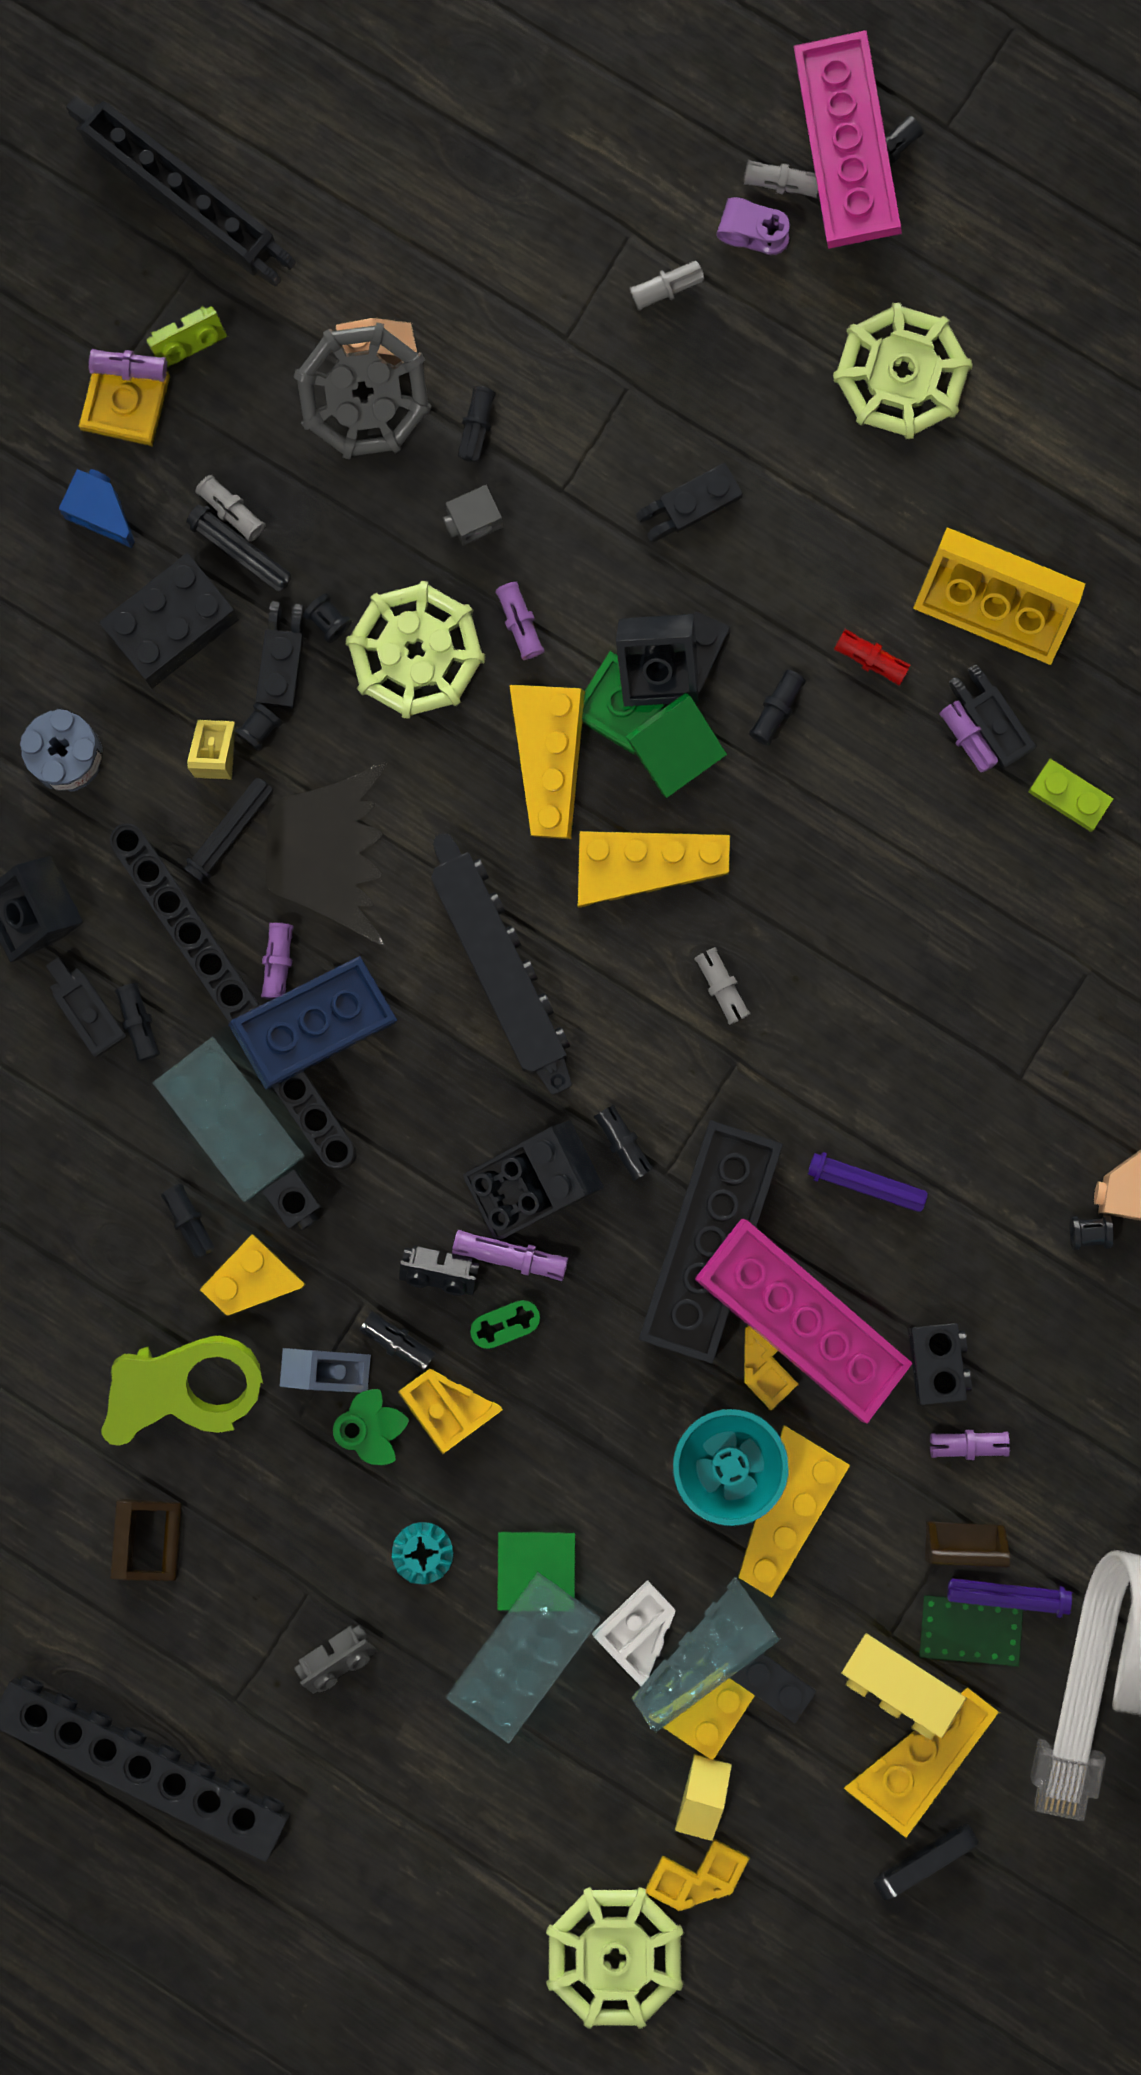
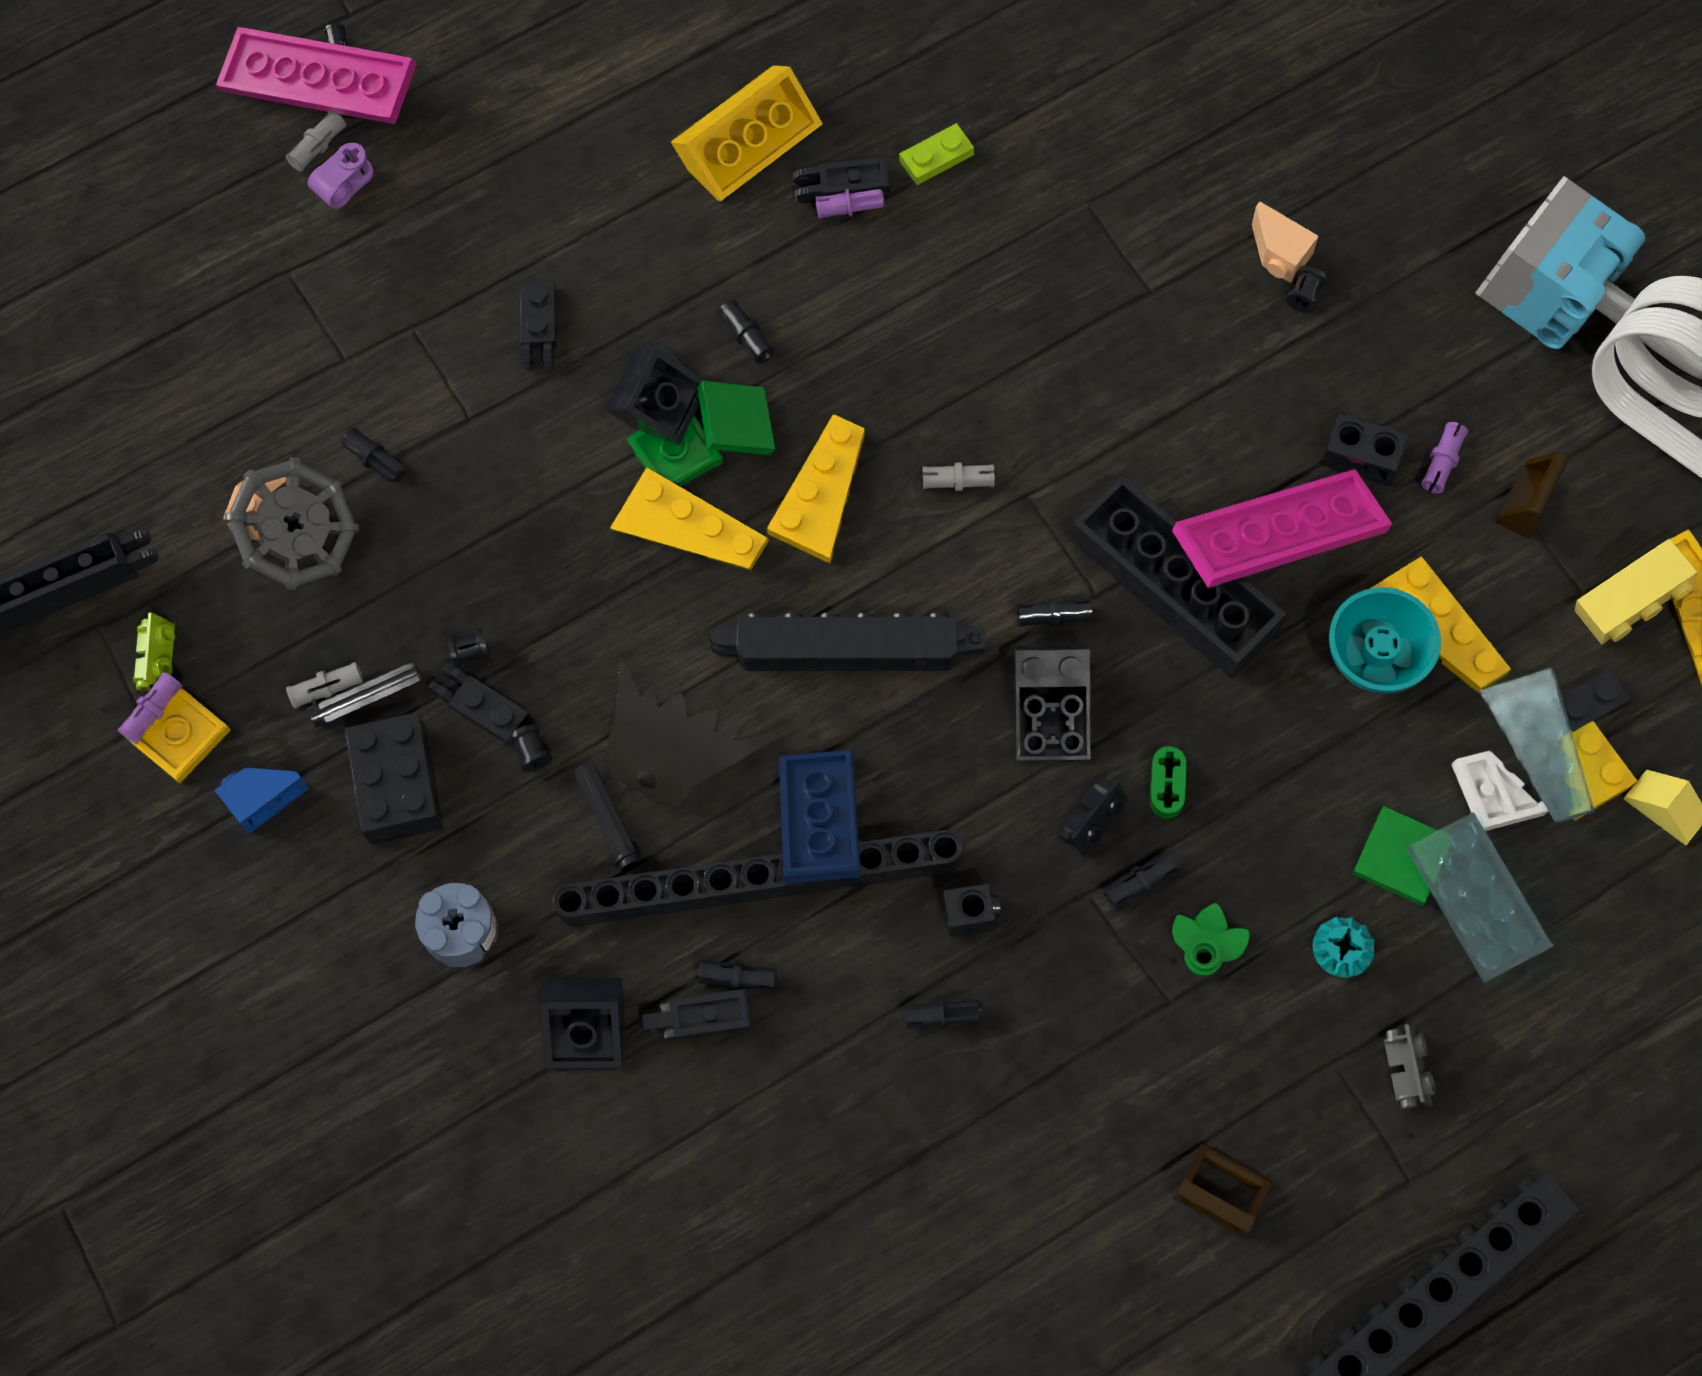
camera: 65 degrees left, 15 degrees down
lime animal [101,1336,263,1445] -> none
clear light blue plate [153,1037,306,1203] -> none
light yellow slope [187,720,235,779] -> none
yellow wing [200,1234,306,1316] -> none
medium lavender pin [261,923,294,1000] -> none
sand blue slope [280,1348,371,1392] -> none
yellowish green plate [346,581,485,719] -> none
yellow wing [398,1369,503,1454] -> none
dark grey brick [443,485,503,545] -> none
medium lavender pin [452,1230,568,1281] -> none
medium lavender pin [495,582,544,660] -> none
light grey axle [630,261,704,310] -> none
yellow tile [744,1325,798,1410] -> none
dark purple axle [807,1152,927,1212] -> none
yellowish green plate [833,303,972,439] -> none
red pin [834,628,911,686] -> none
dark green sticker [919,1595,1023,1666] -> none
dark purple axle [947,1579,1072,1618] -> none

